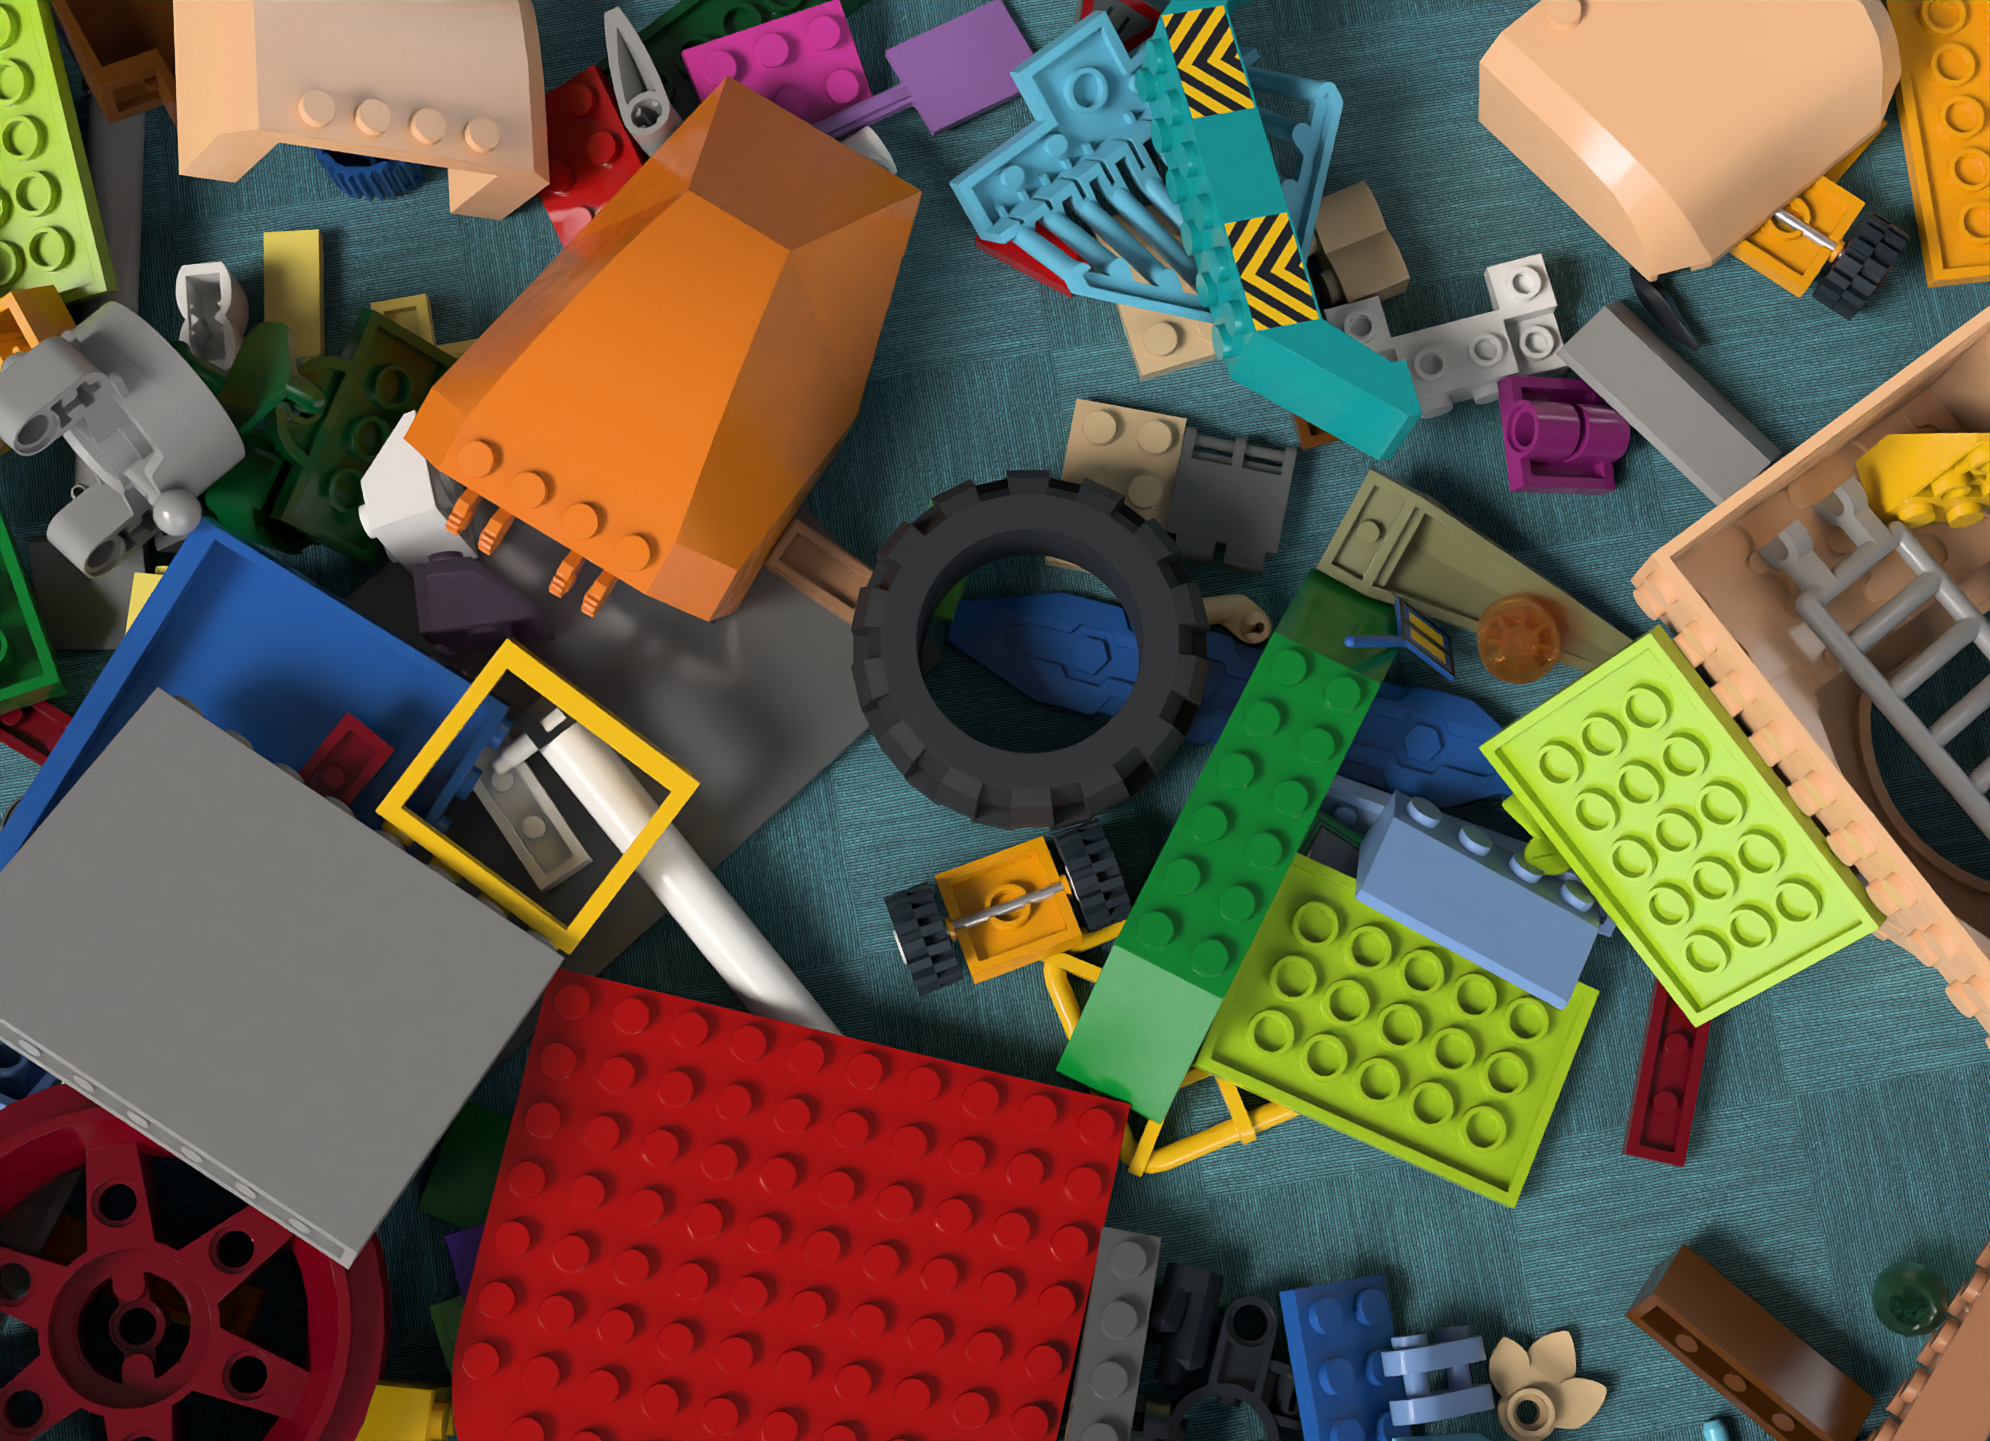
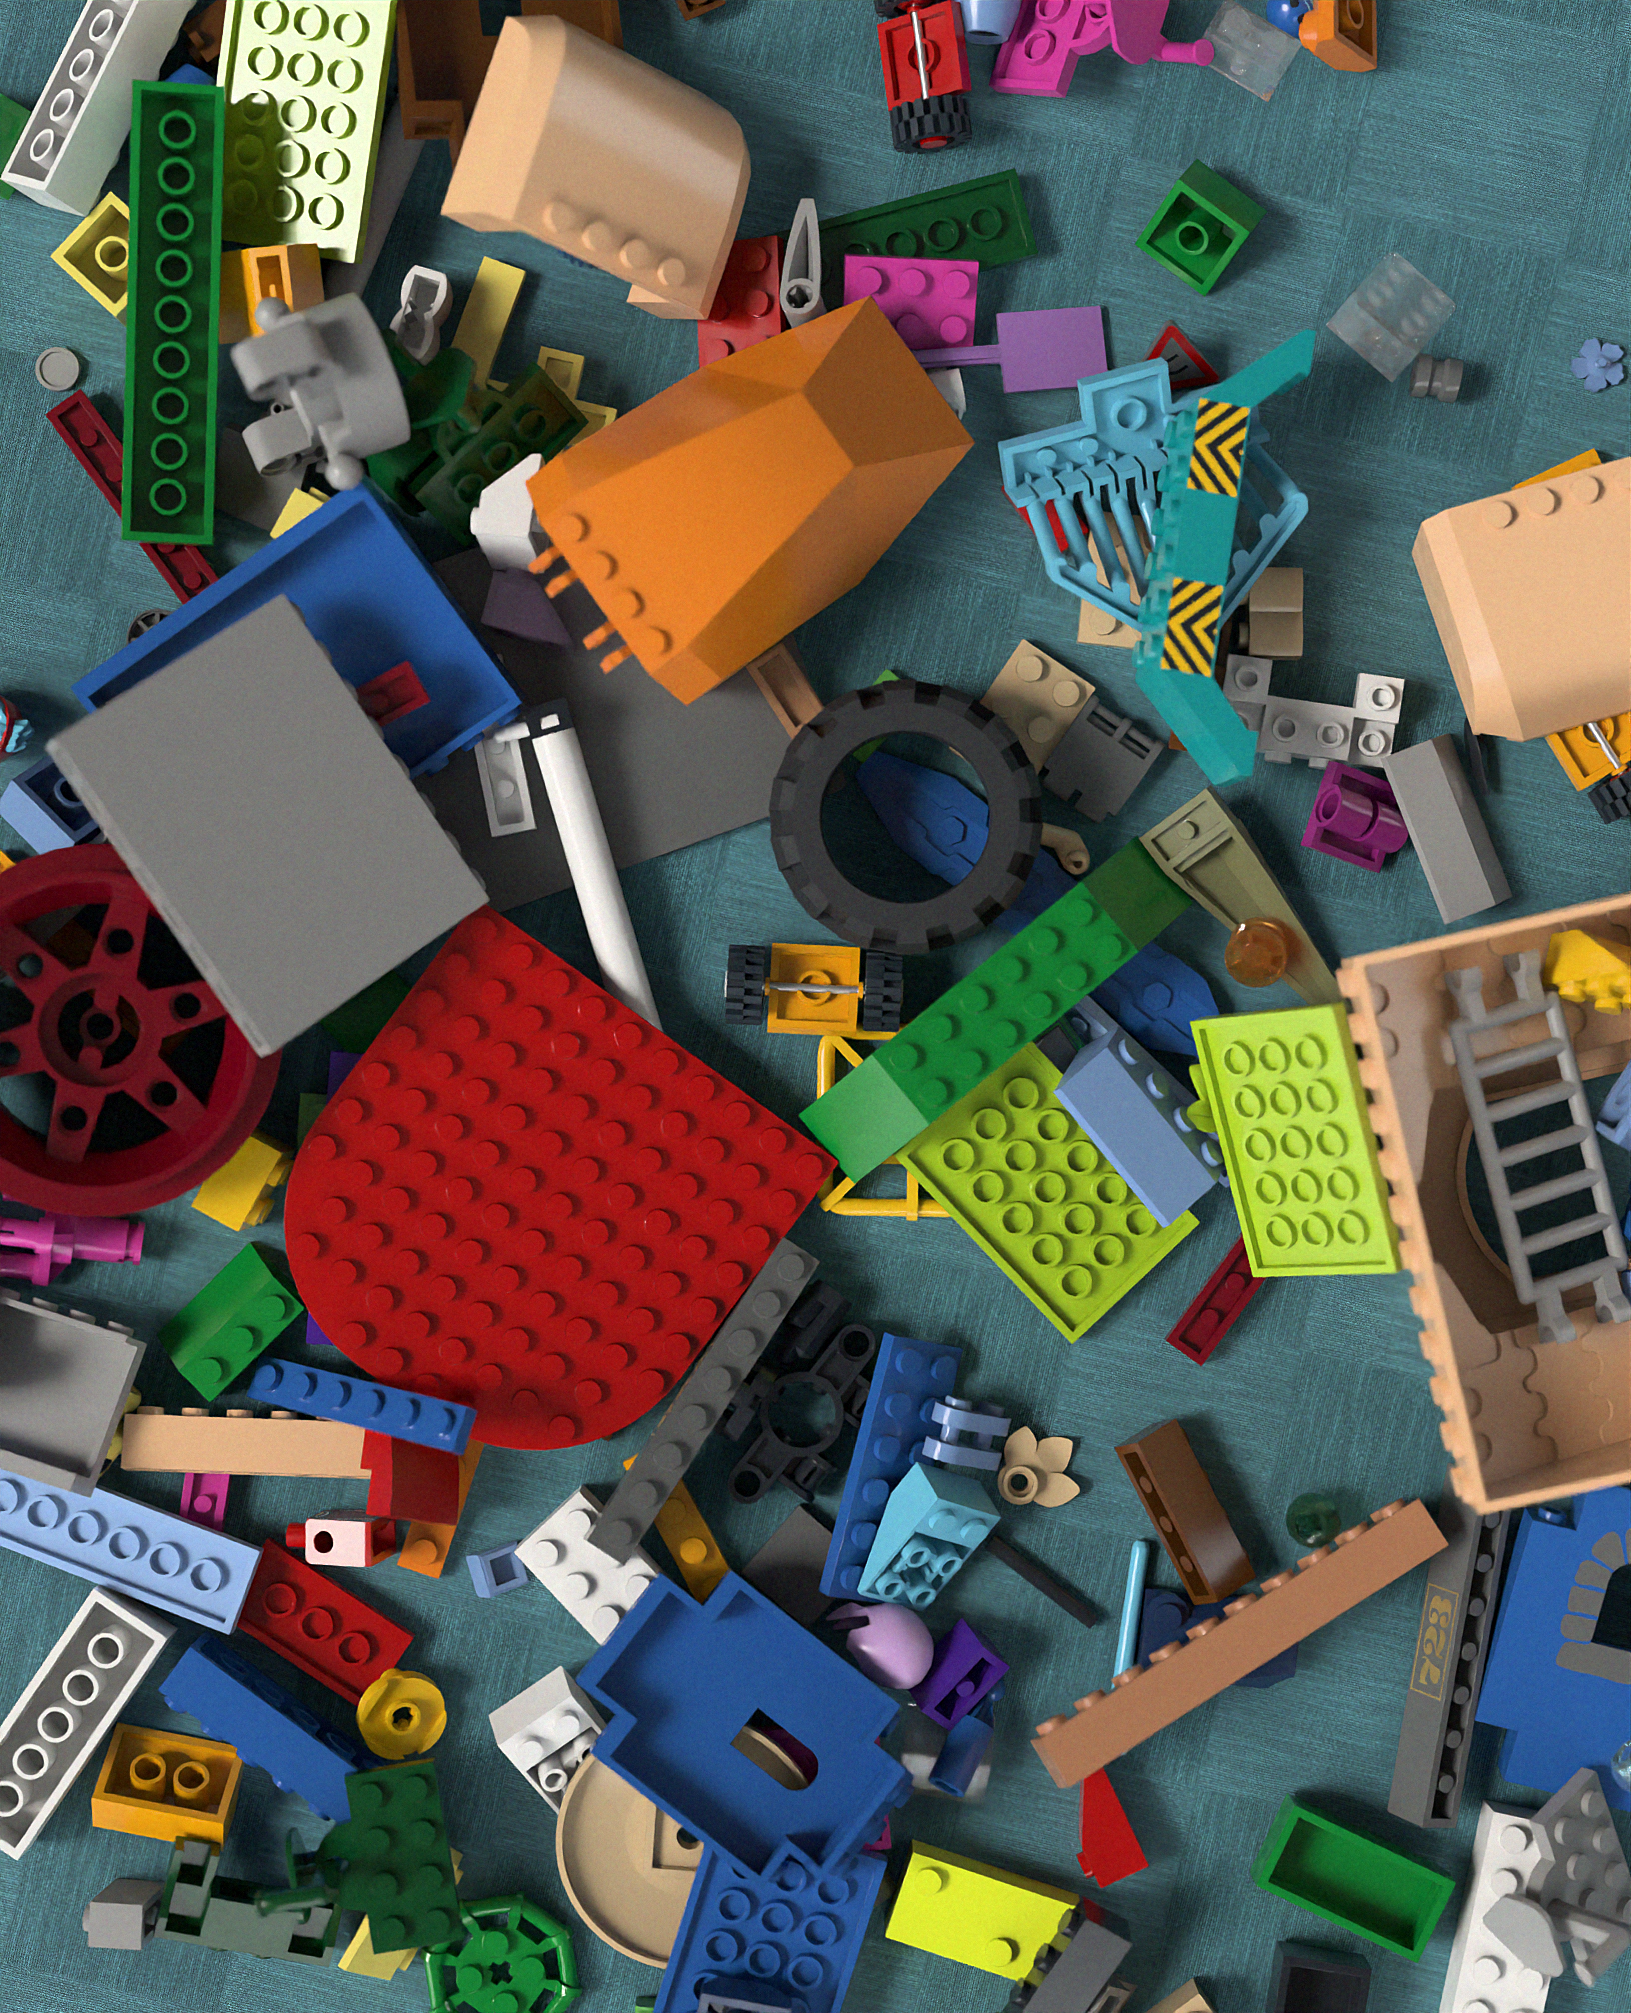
camera: 20 degrees right, 10 degrees up
yellow window [375,637,702,955] -> none
piece [1344,597,1456,682] -> none

